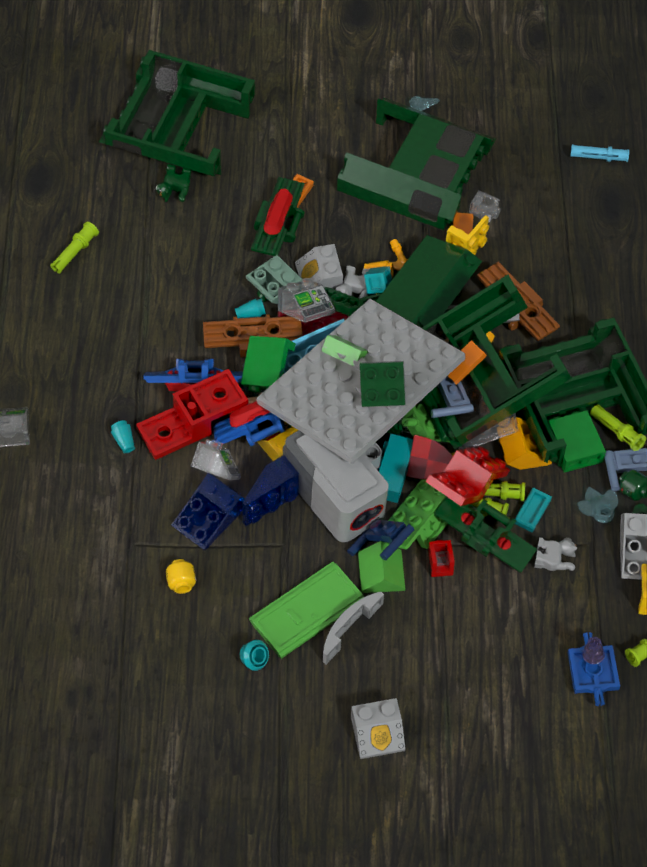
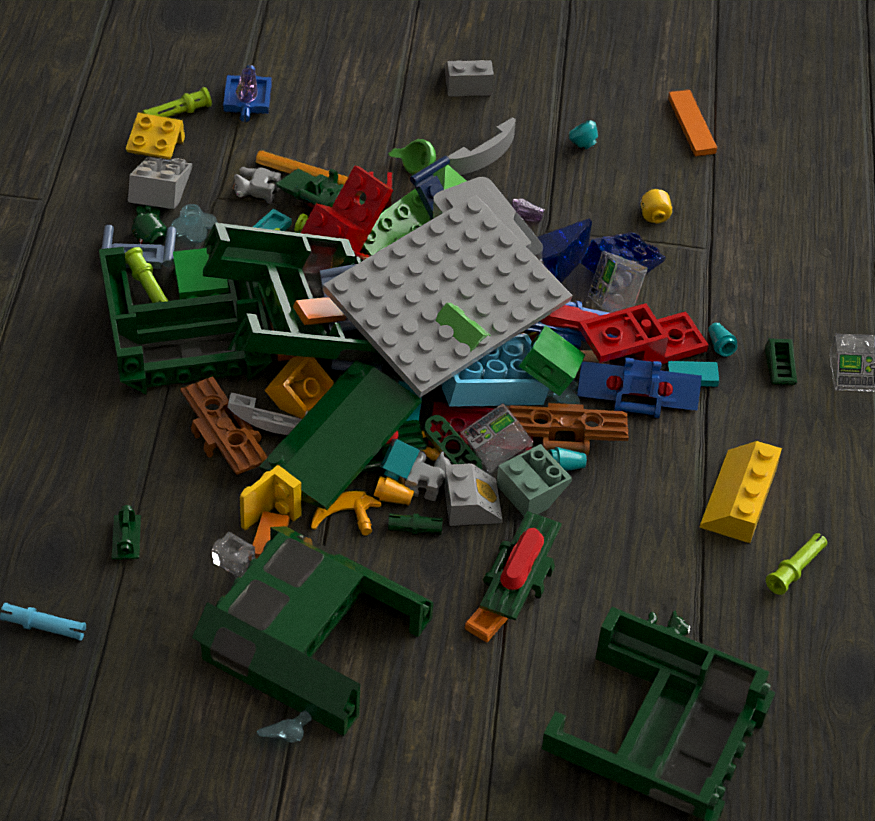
camera: 175 degrees left, 10 degrees down
bright green piece [249,562,364,659] -> none
dark green plate [360,361,406,407] -> none
none -> dark green hinge [112,505,141,559]
none -> light orange axle [256,151,348,185]
none -> bright green hat [388,139,436,175]
none -> dark green pin [388,513,443,535]
none -> clear purple cone [511,197,544,222]
none -> teal tile [667,361,719,387]
none -> orange tile [668,90,717,156]
none -> yellow slope [700,441,782,543]
none -> dark green slope [765,338,797,385]

